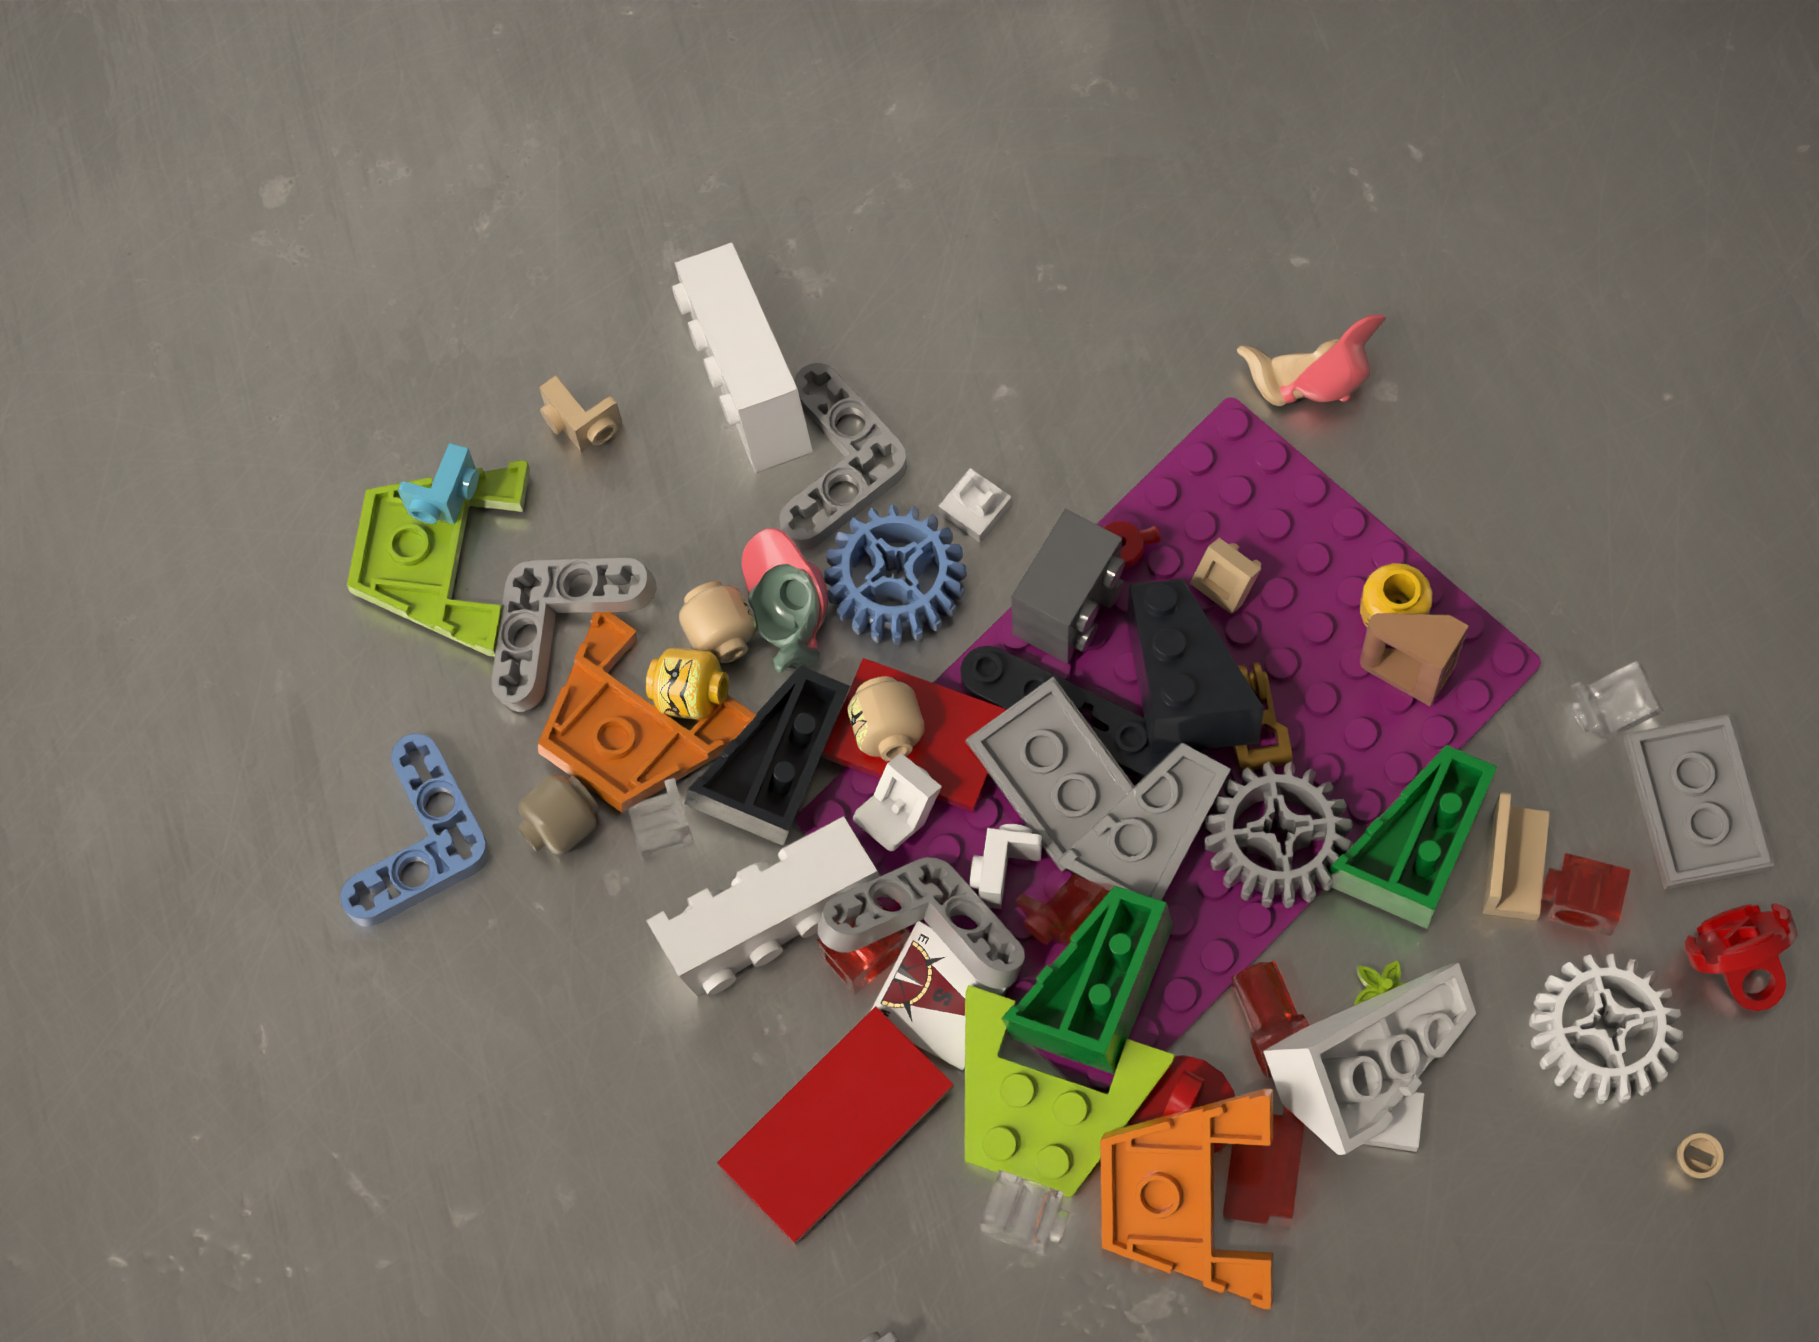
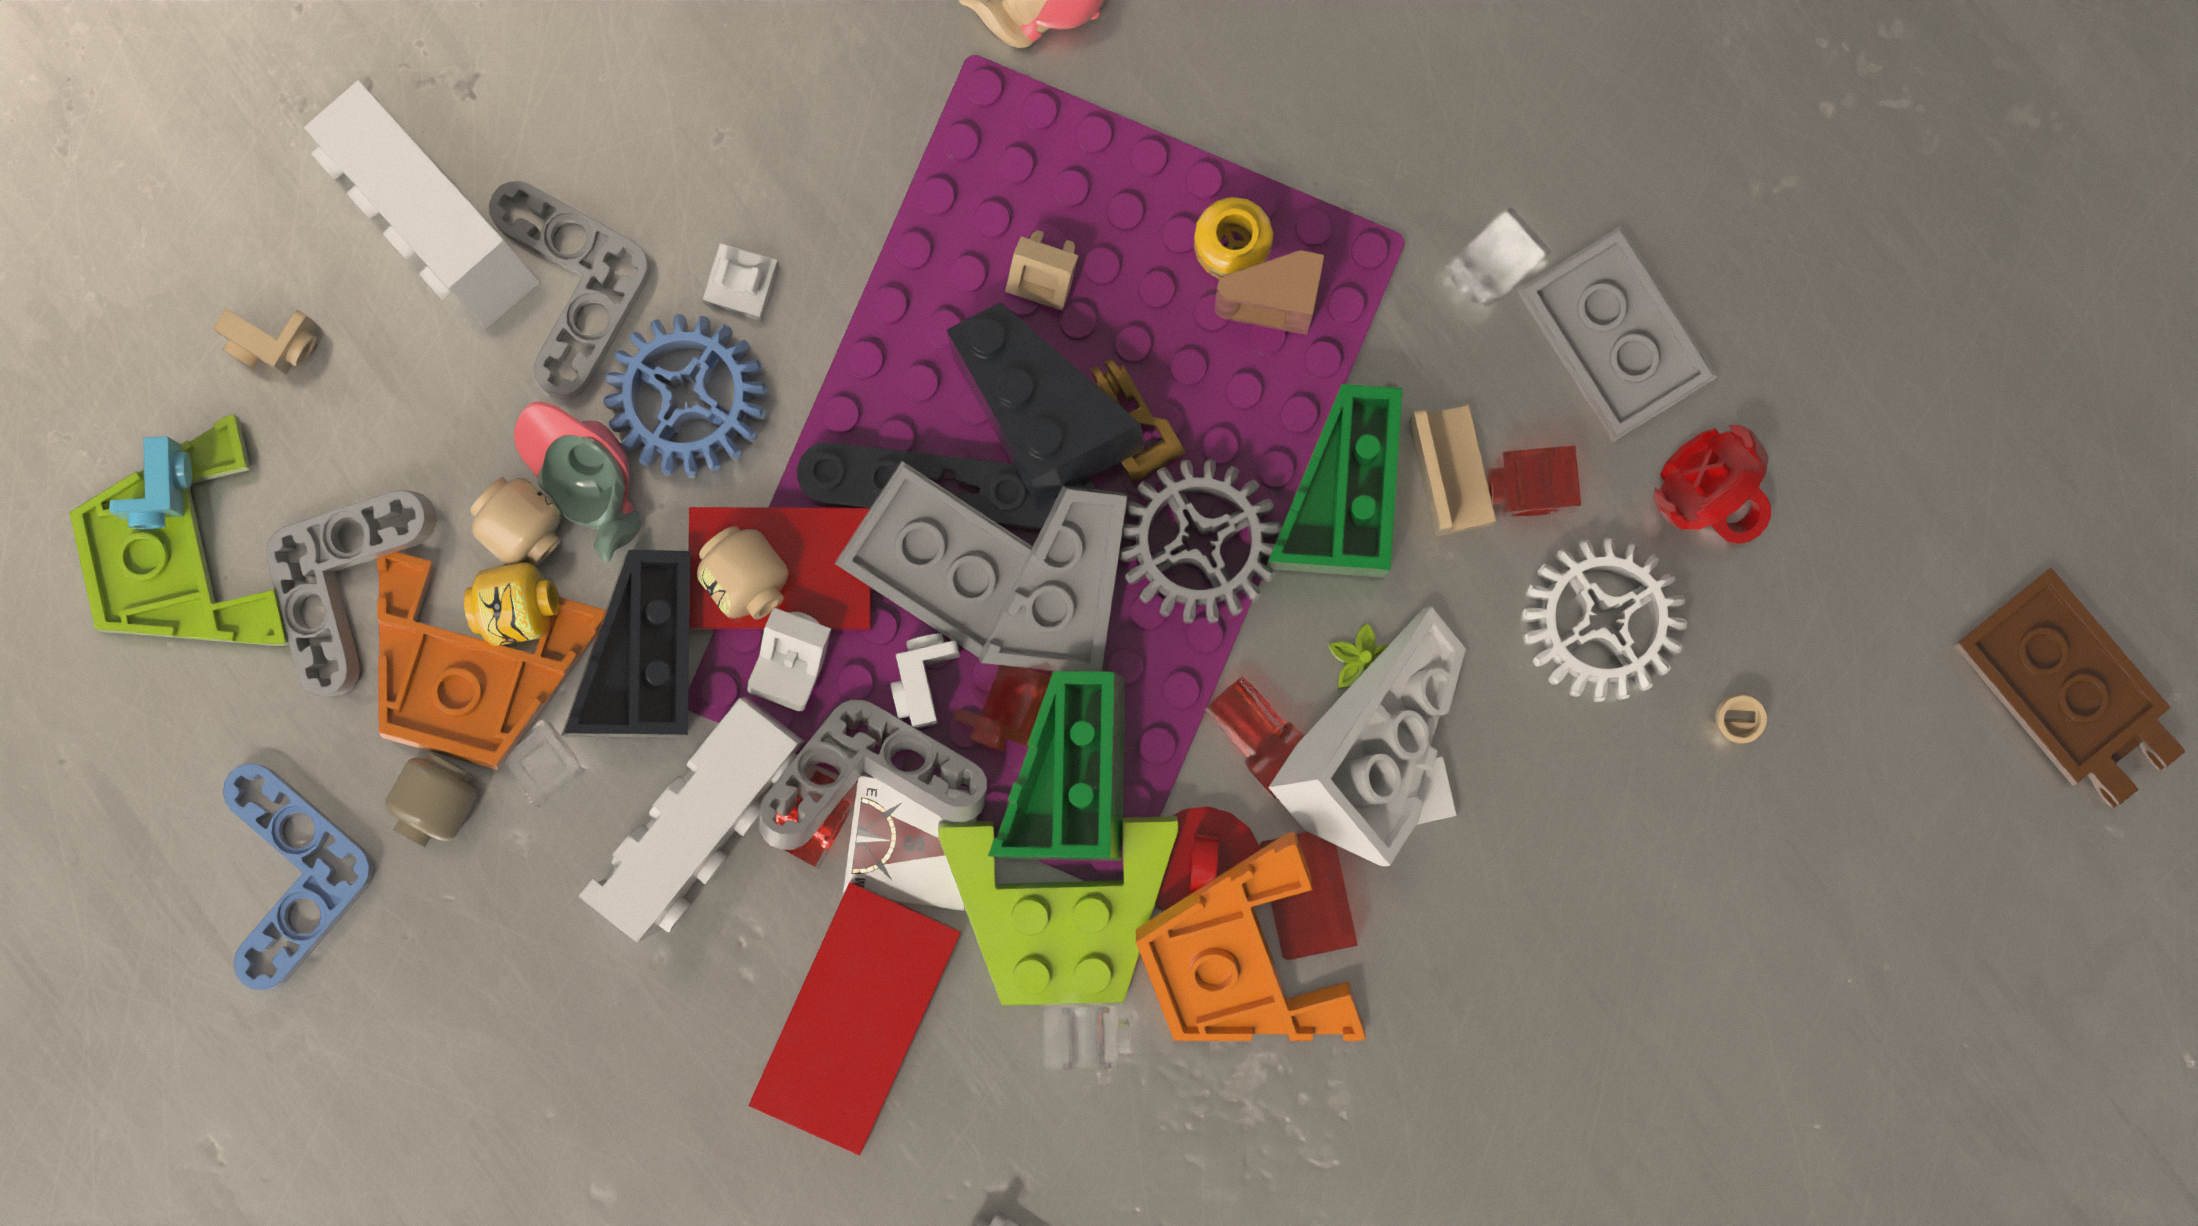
camera: 25 degrees left, 15 degrees up
dark grey brick [1011,508,1126,664] -> none
red piece [1103,521,1161,570] -> none

